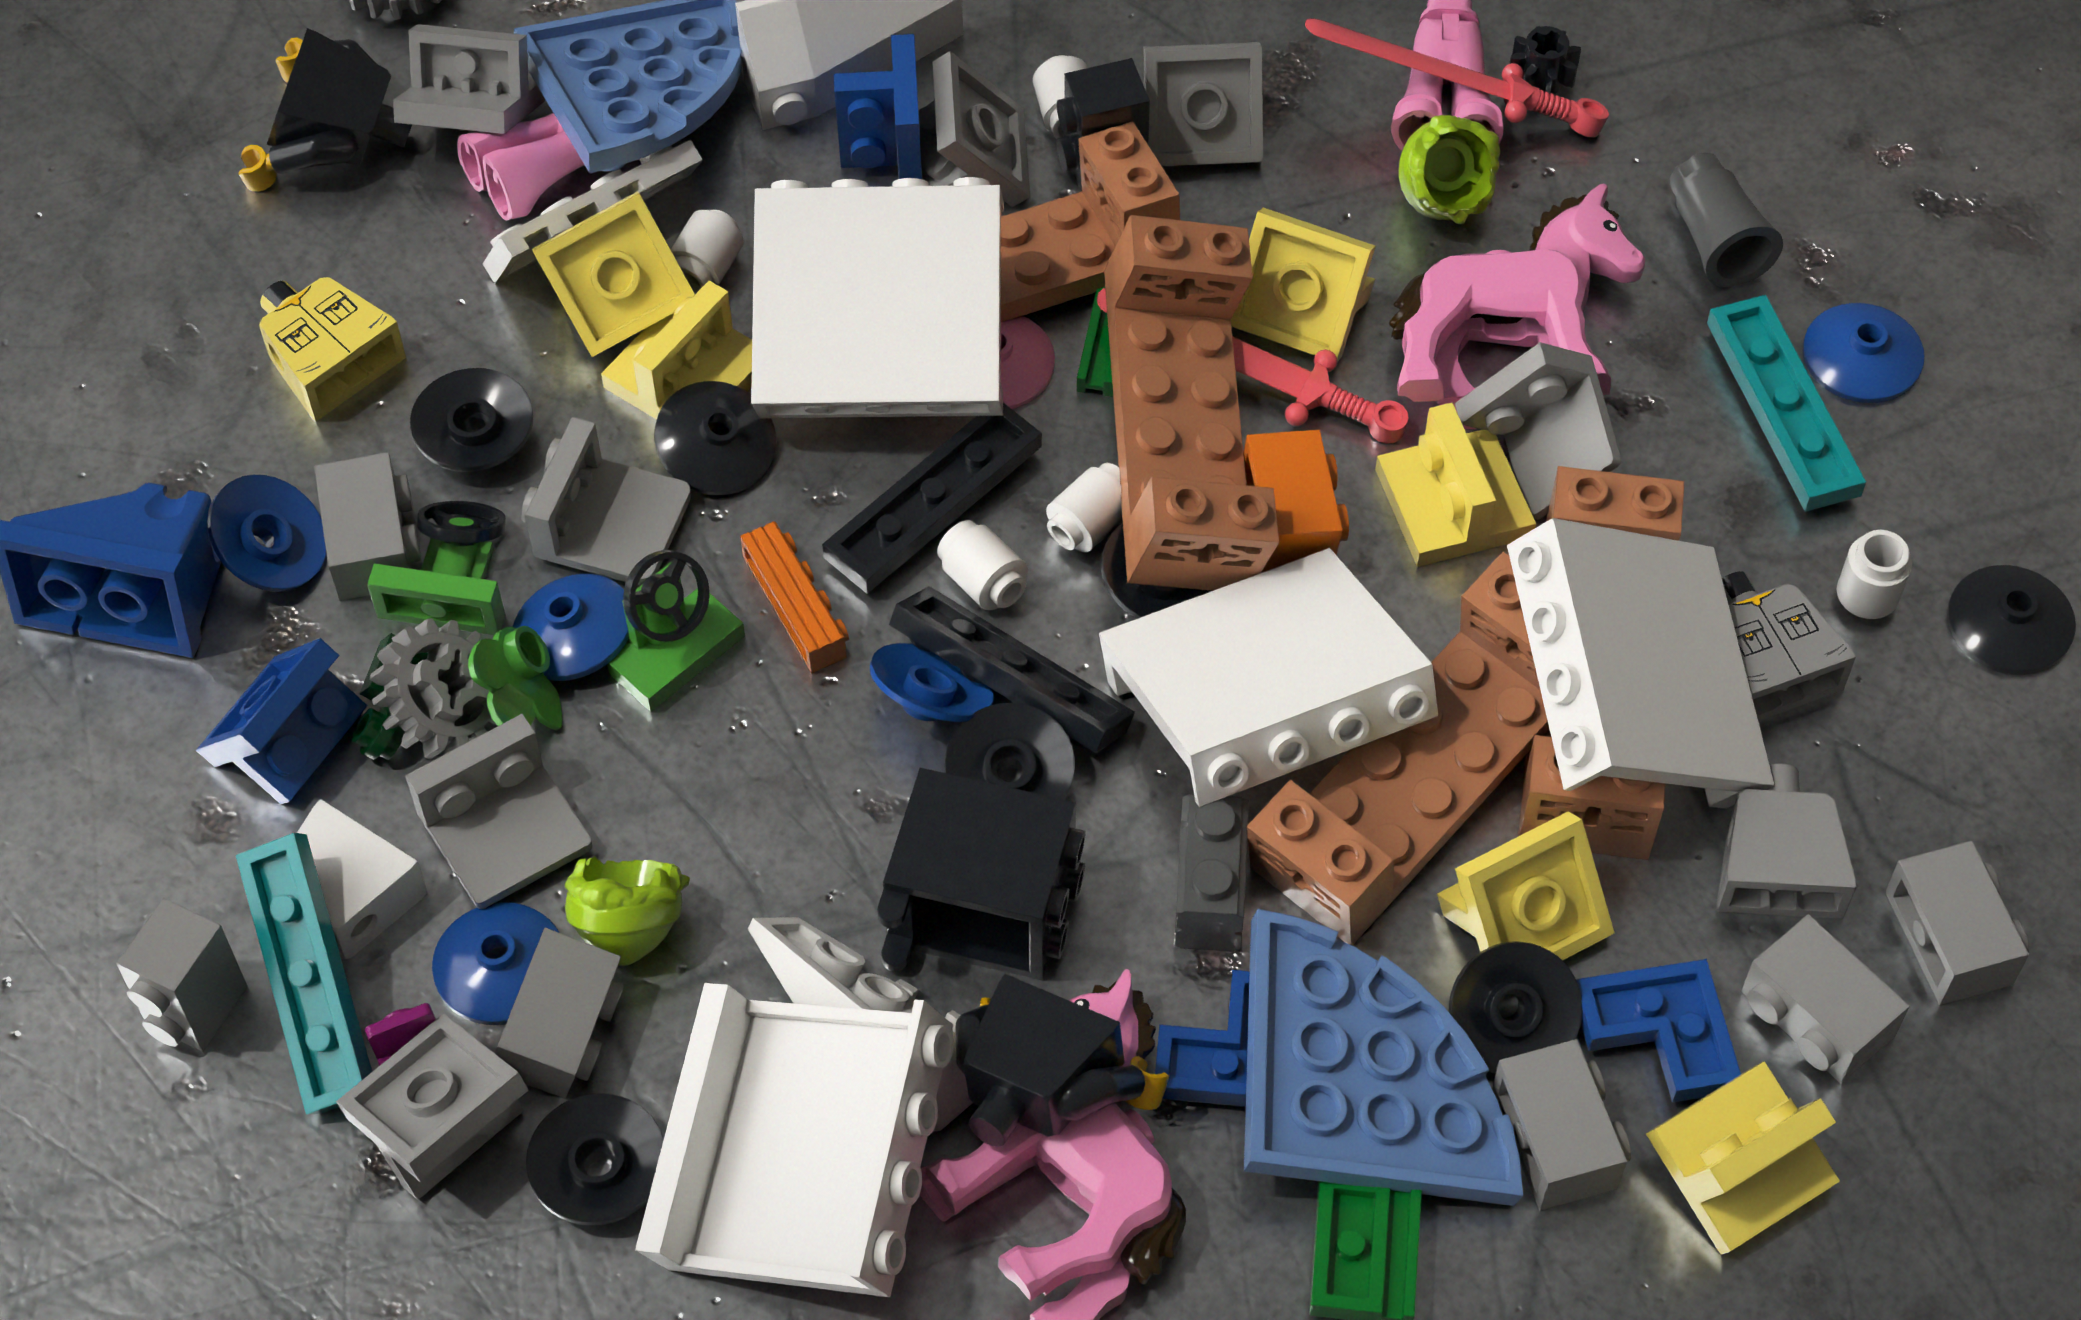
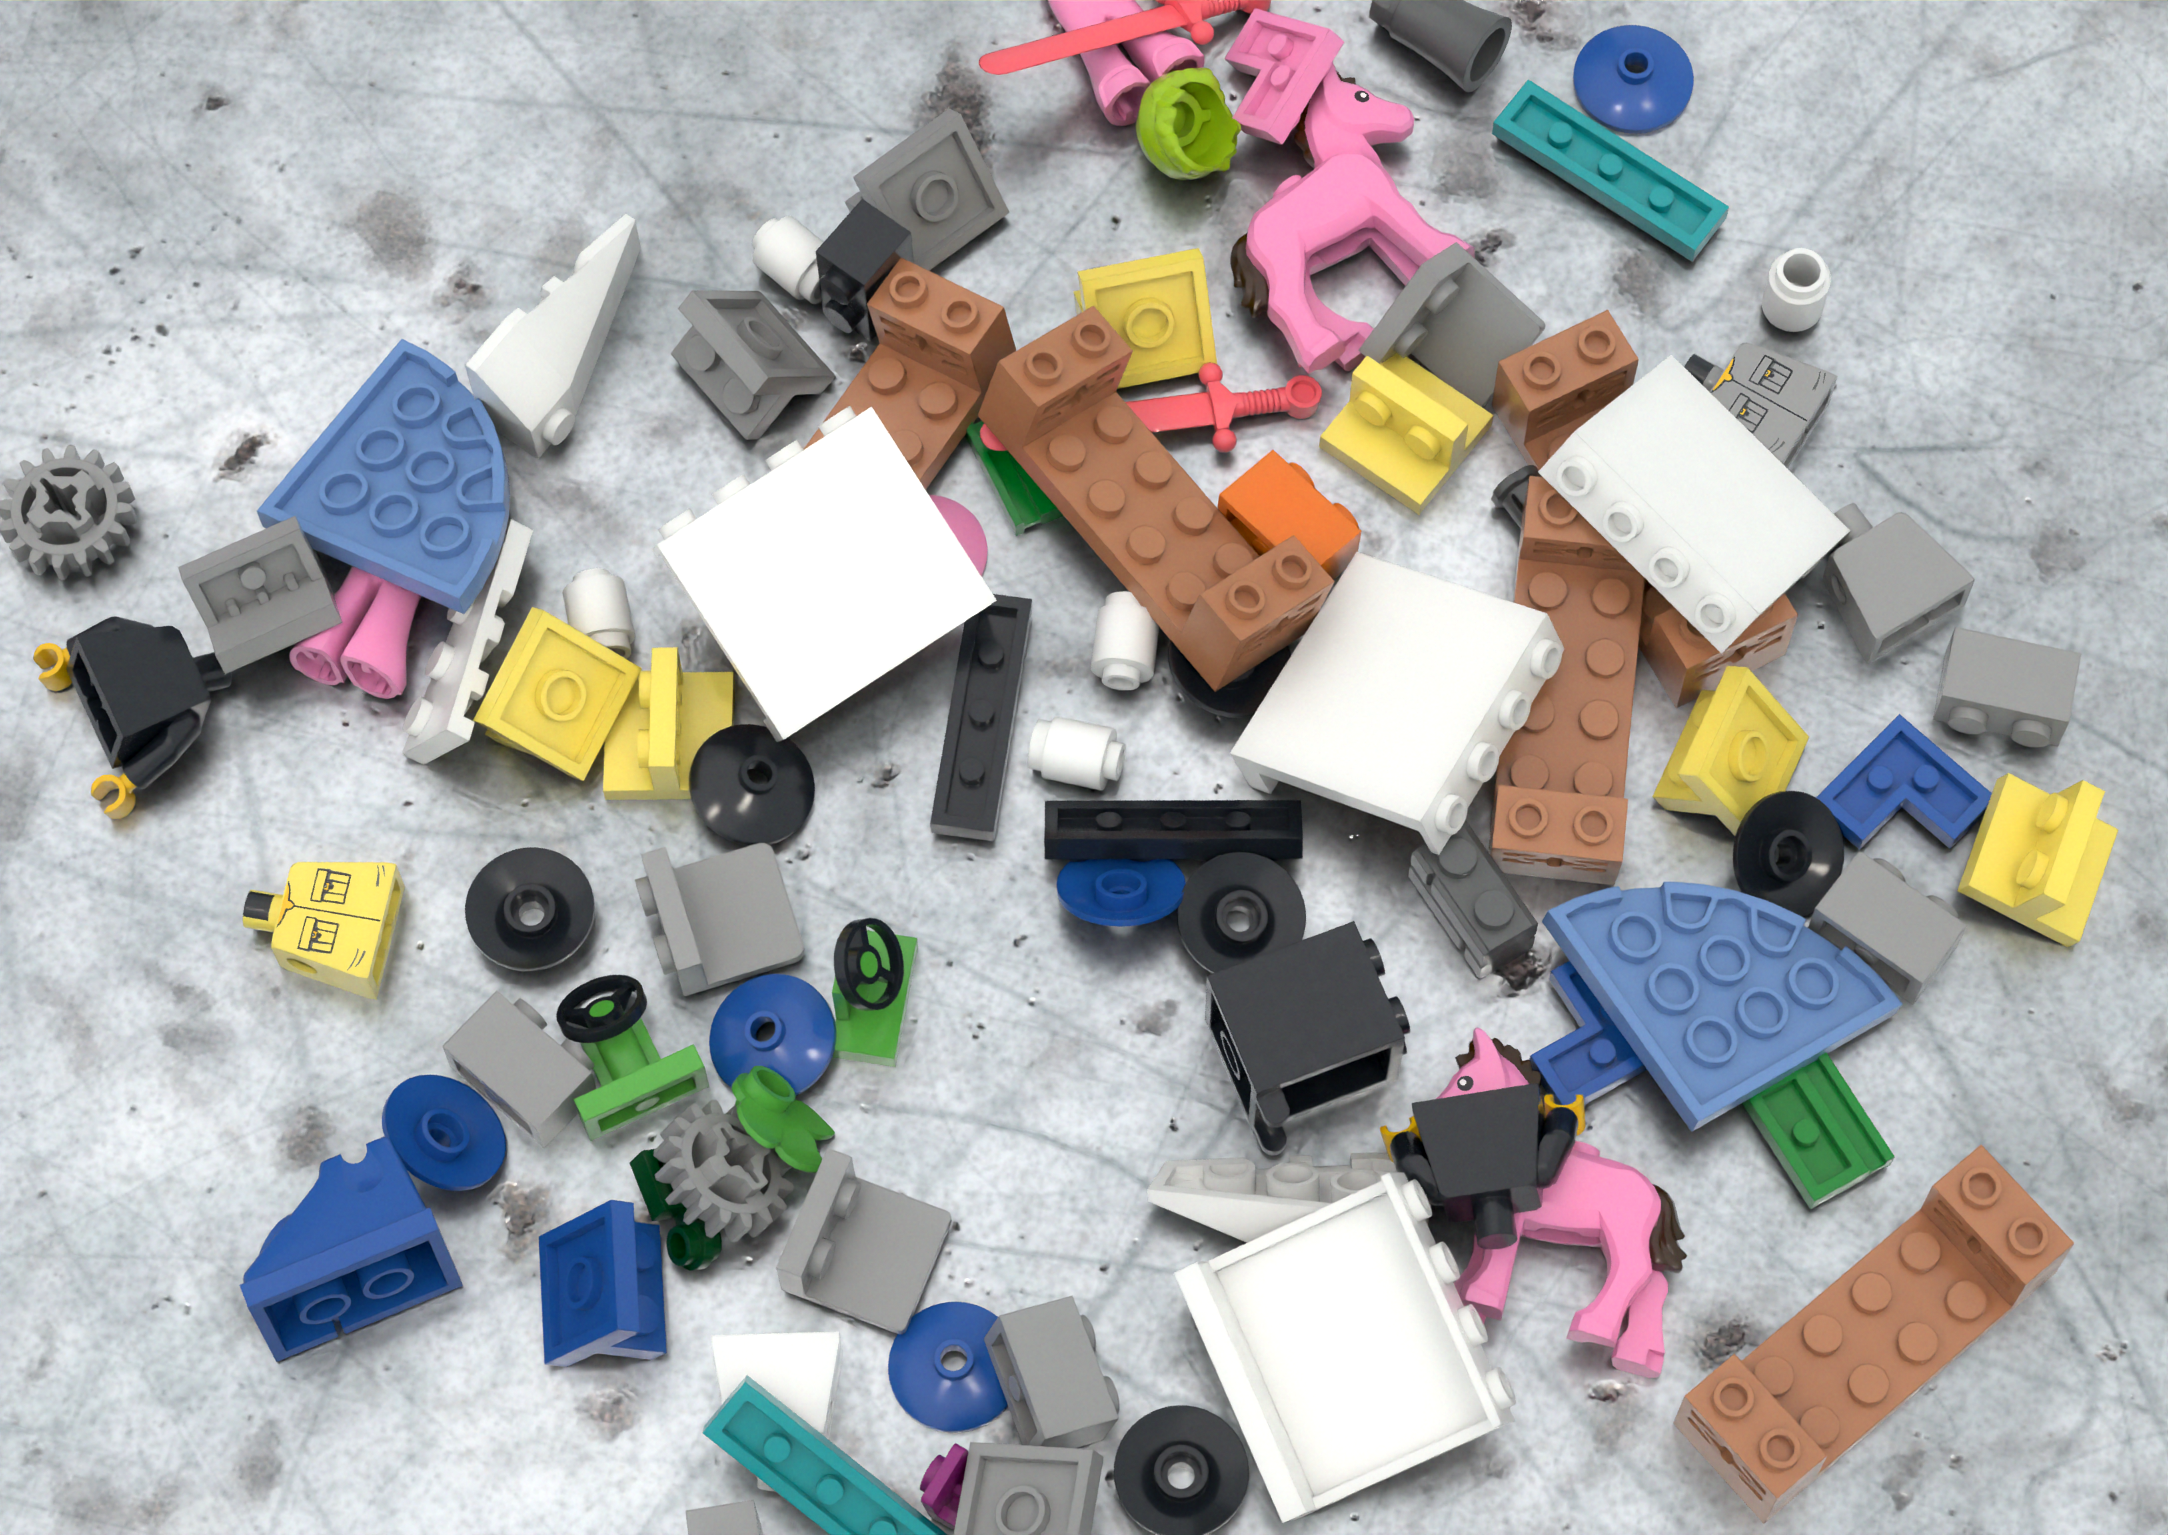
camera: 35 degrees left, 10 degrees up
lime hair [565,856,690,966] -> none
orange piece [740,521,849,674] -> none
blue bracket [834,34,922,179] -> none
light grey brick [1885,841,2029,1006] -> none
black dish [1947,565,2076,675] -> none
none -> bright pink plate [1224,8,1344,145]

